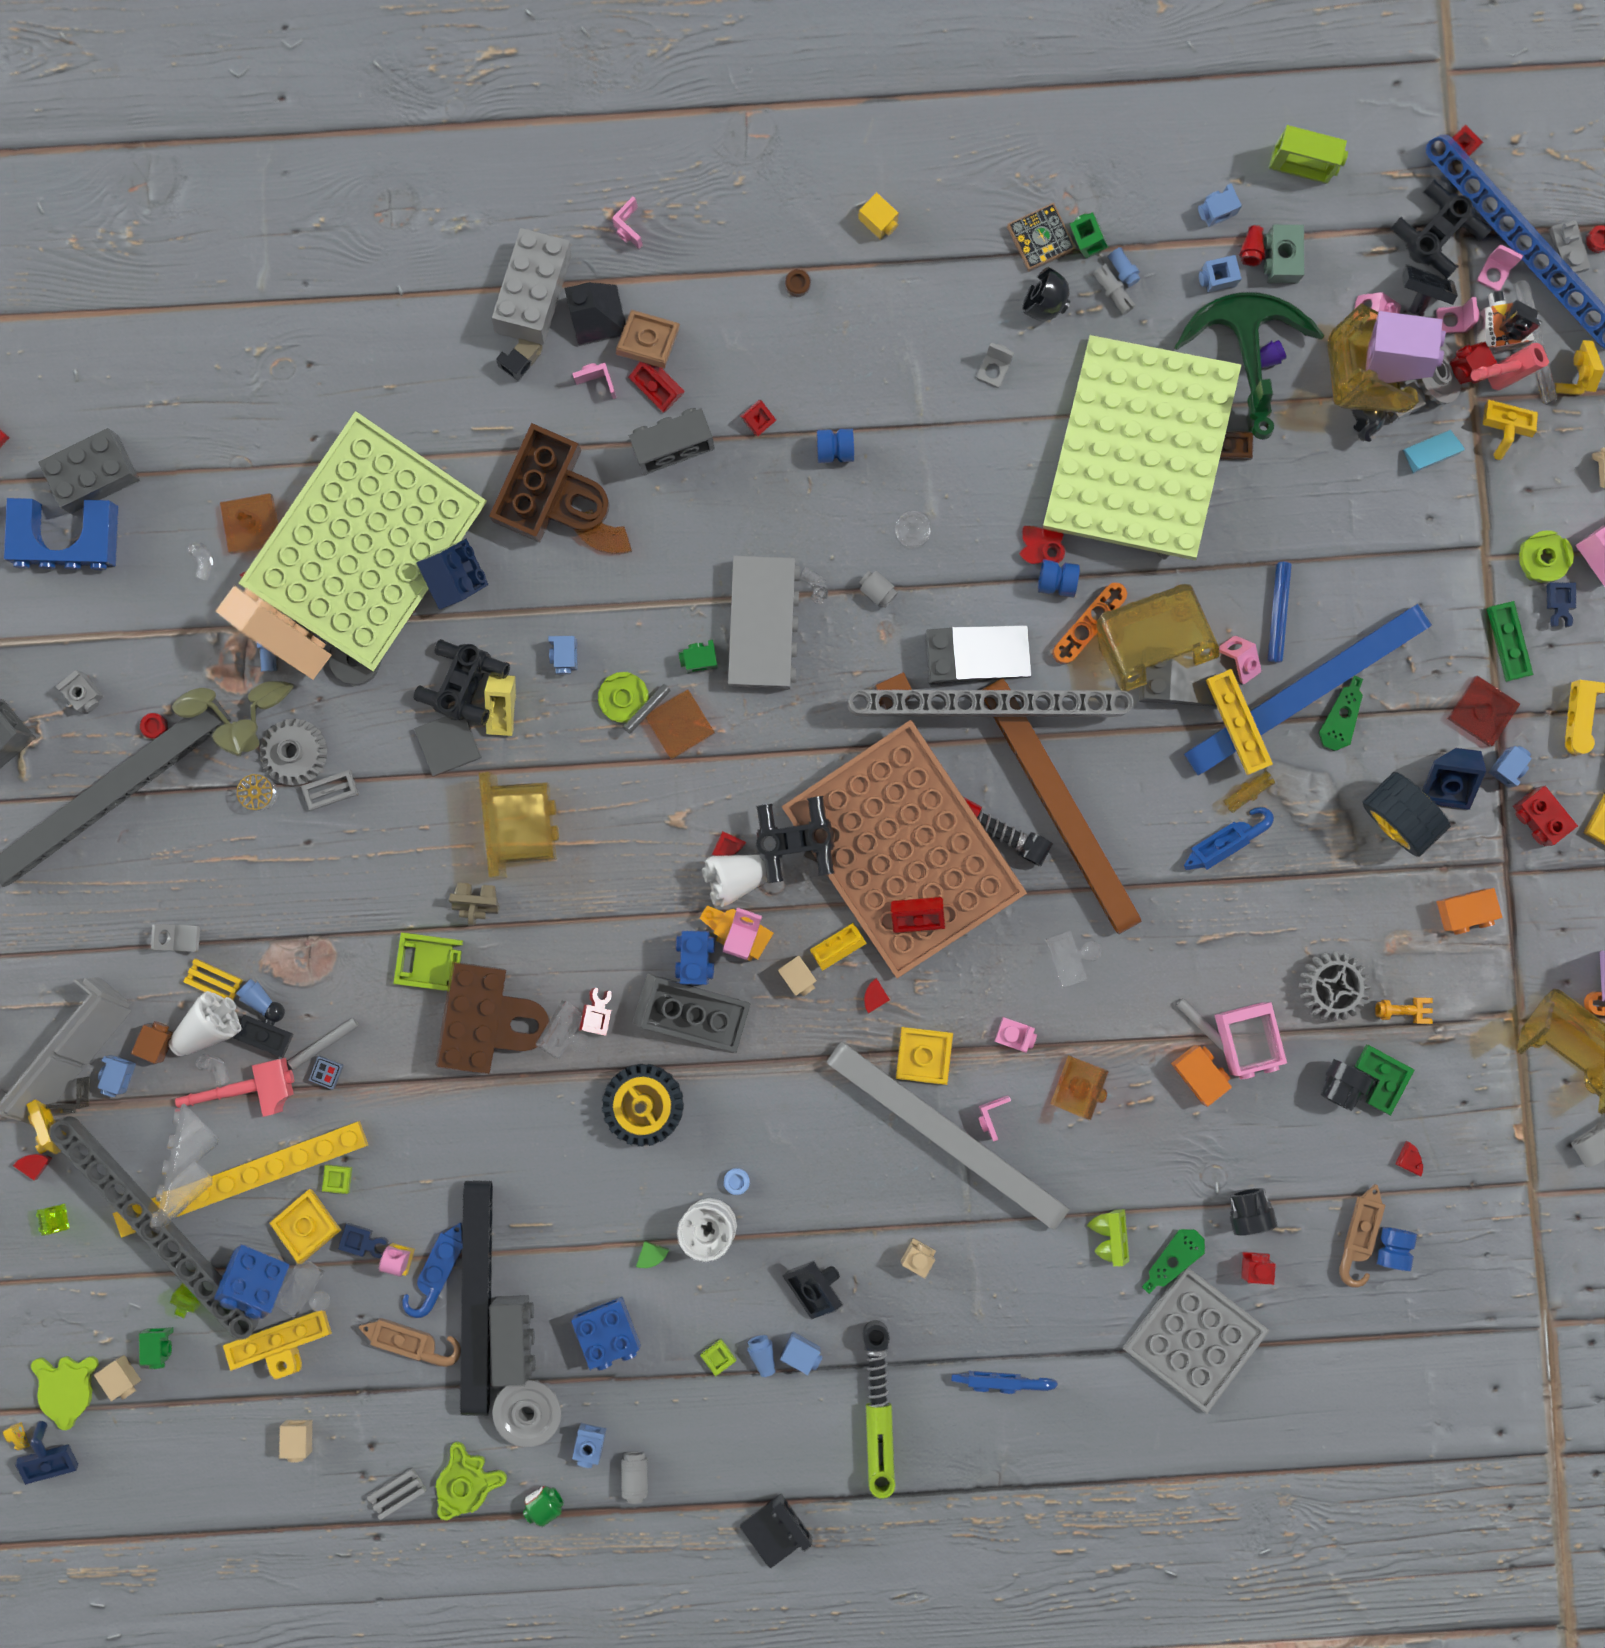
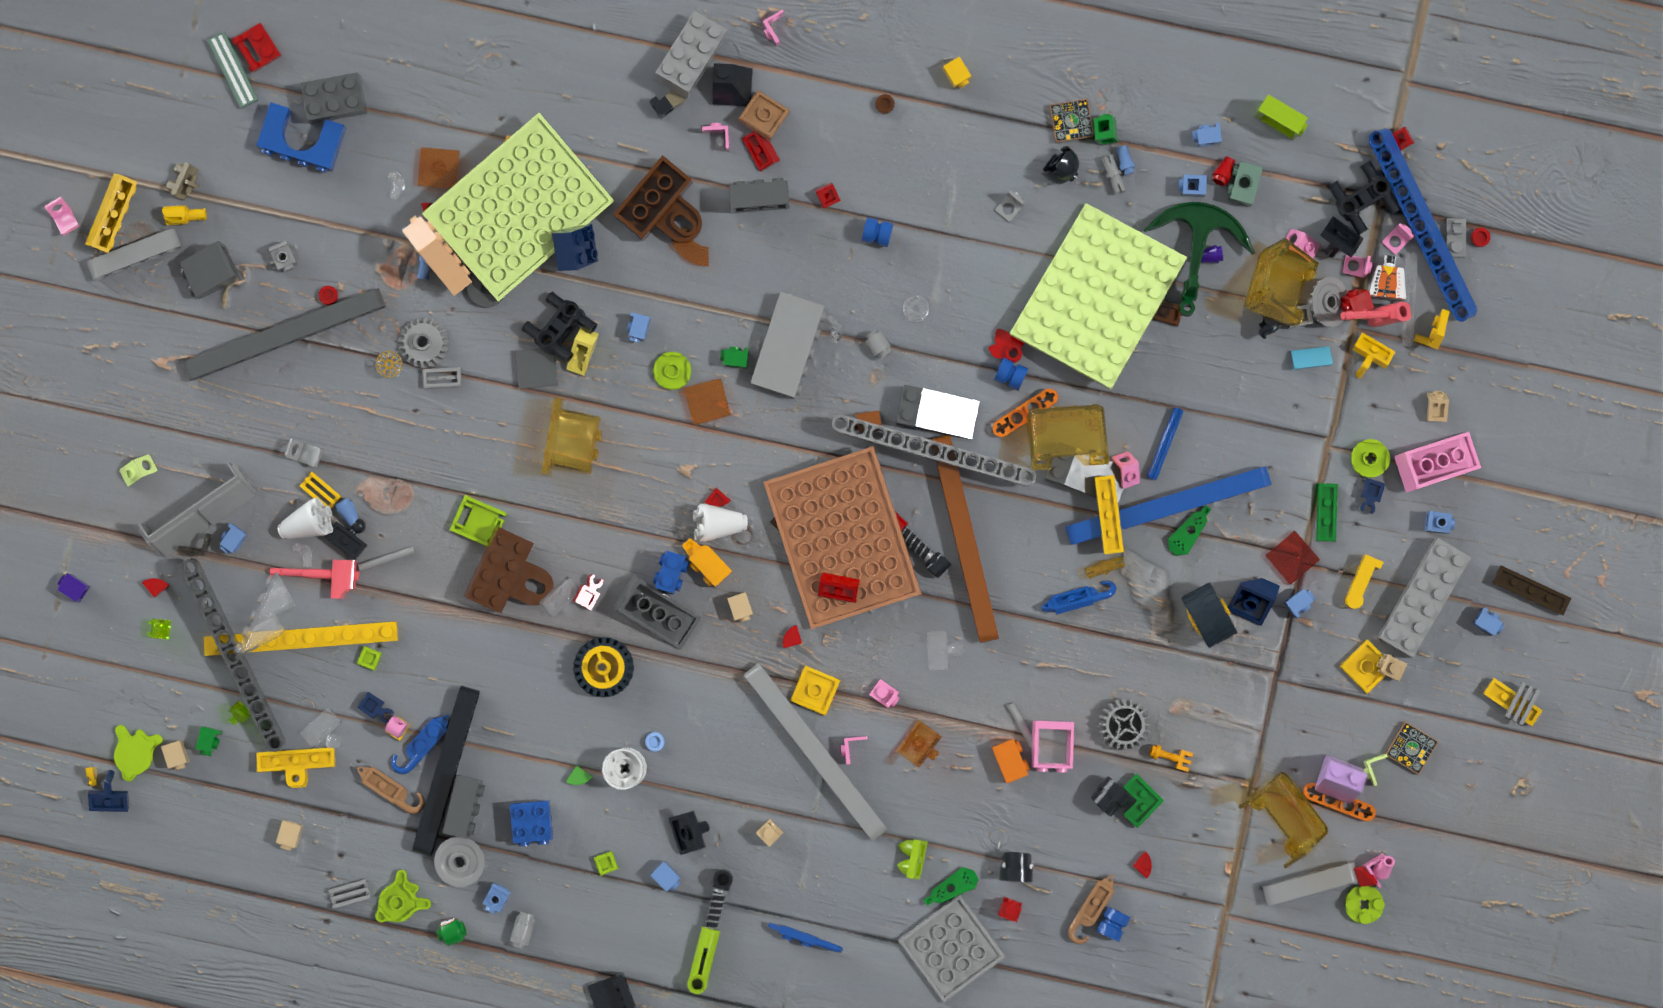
camera: 20 degrees right, 0 degrees up
yellow plate [26,1099,67,1154] -> none
dark orange brick [131,1021,173,1064] -> none
olive plant [172,681,294,756] -> none
blue brick [214,1244,290,1320] -> none
yellow tile [269,1189,341,1264] -> none
sand blue tile [309,1056,344,1090] -> none
dark tan hips [449,883,499,926] -> none
dark grey piece [623,684,671,734] -> none
bright pink bracket [723,908,762,960] -> none
medium blue cone [747,1335,776,1377] -> none
black piece [756,796,835,883] -> none
yellow plate [810,923,867,971] -> none
lavender slope [1364,311,1446,386] -> none
orange brick [1436,888,1503,935] -> none
black bracket [1499,300,1542,341] -> none
red brick [1513,785,1578,846] -> none

